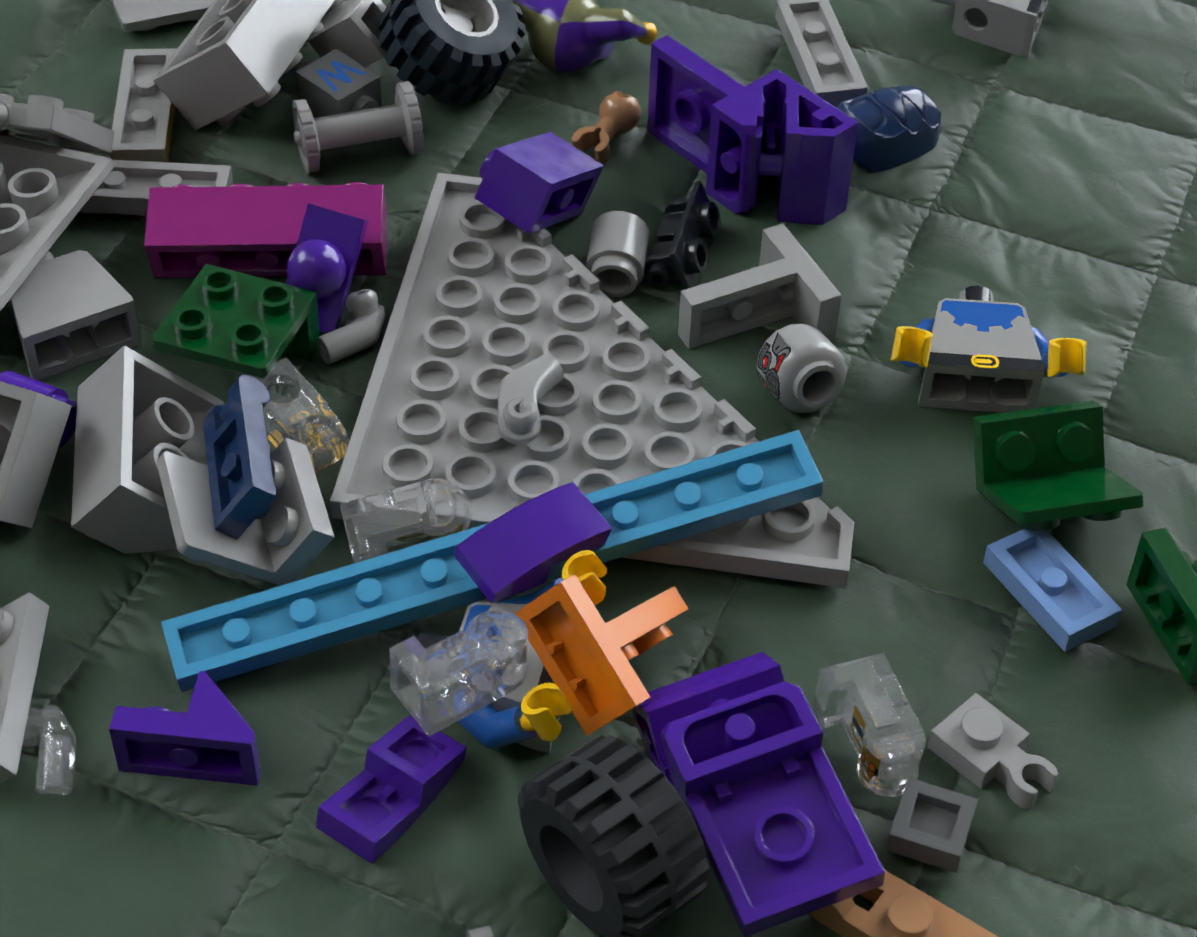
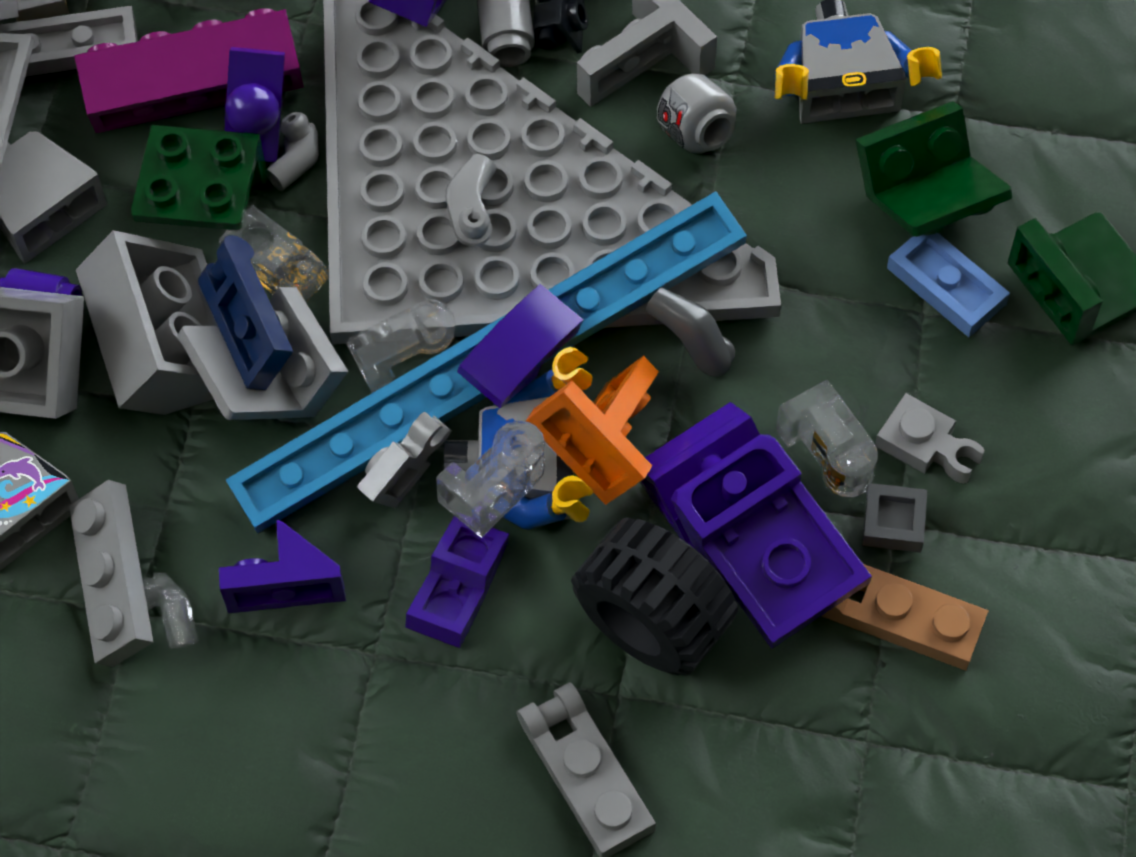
camera: 10 degrees left, 15 degrees up
none -> light grey plate [357,412,452,508]
none -> dark grey arm [646,287,735,377]

